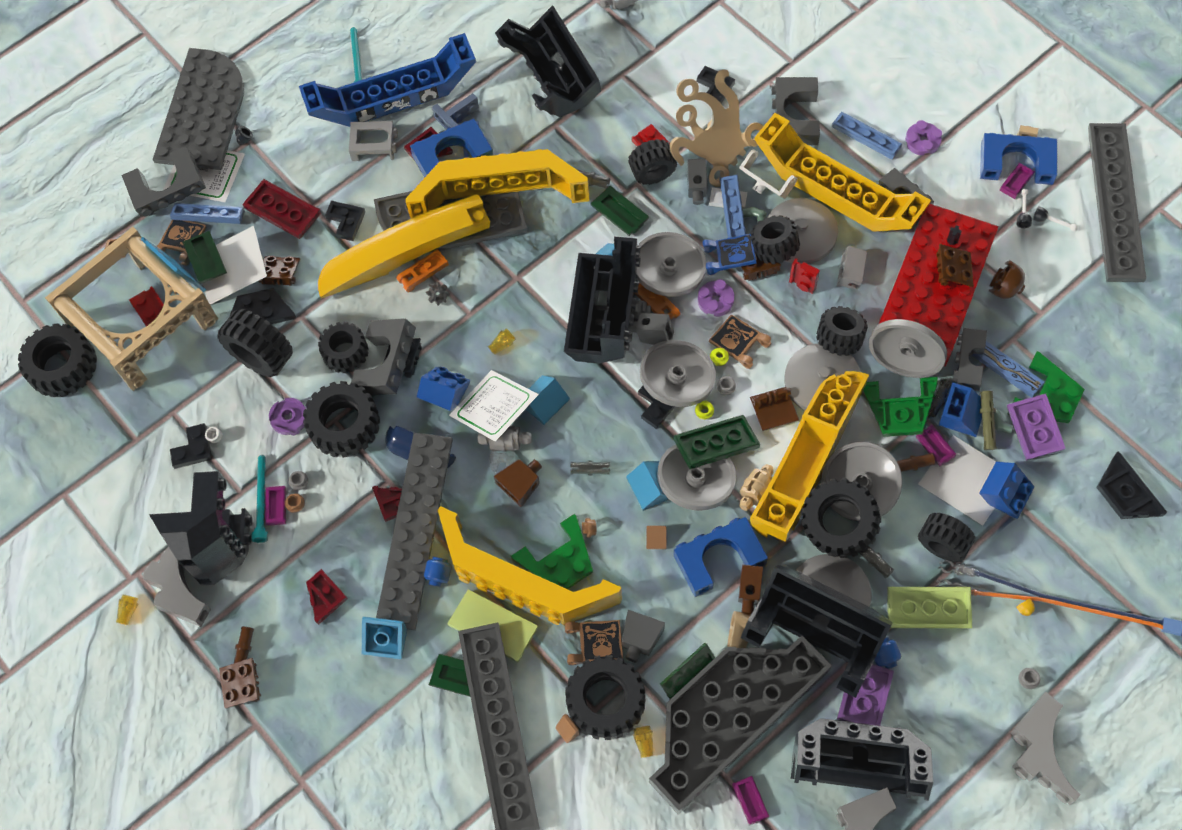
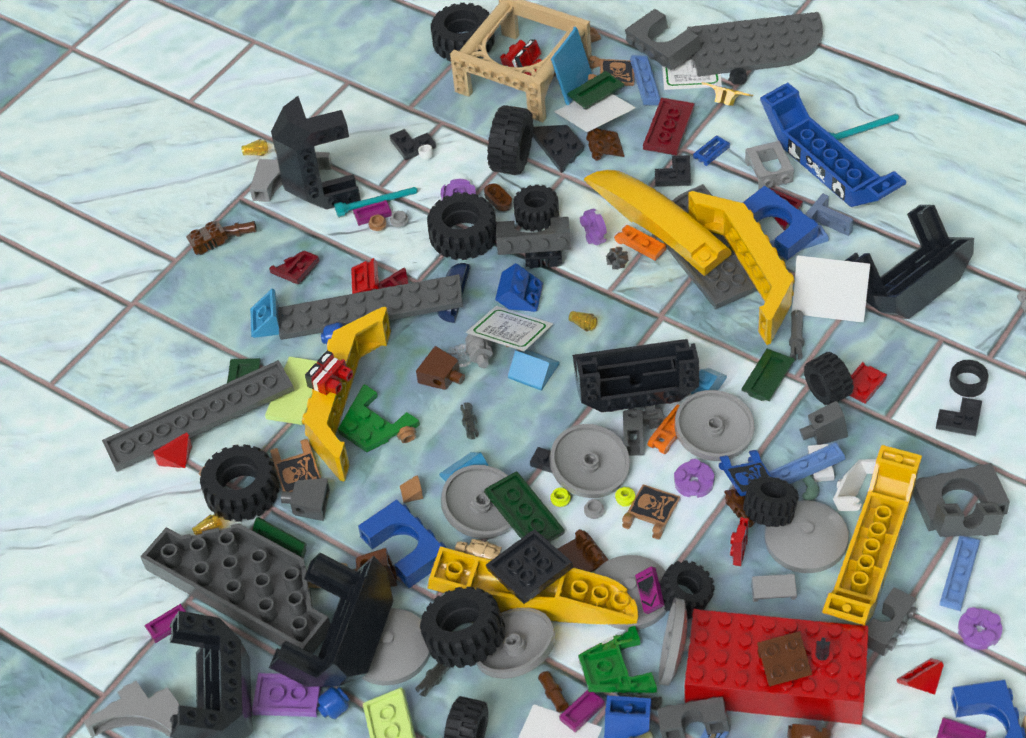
camera: 75 degrees right, 15 degrees down
tan hips [670,70,763,187] -> none
none -> red slope [153,432,192,468]
none -> red hips [305,350,353,396]
none -> red plate [351,258,379,294]
none -> reddish brown plate [484,183,512,211]
none -> black plate [486,529,574,604]
none -> red hips [500,39,542,67]
none -> medium lavender plate [580,208,607,245]
none -> magenta tile [635,566,665,614]
none -> blue tile [693,135,730,166]
none -> yellow piece [702,82,753,106]
none -> white sticker [792,255,870,323]
none -> red slope [896,658,944,695]
none -> dark grey arch [932,503,1004,537]
none -> black tyre [949,360,989,397]

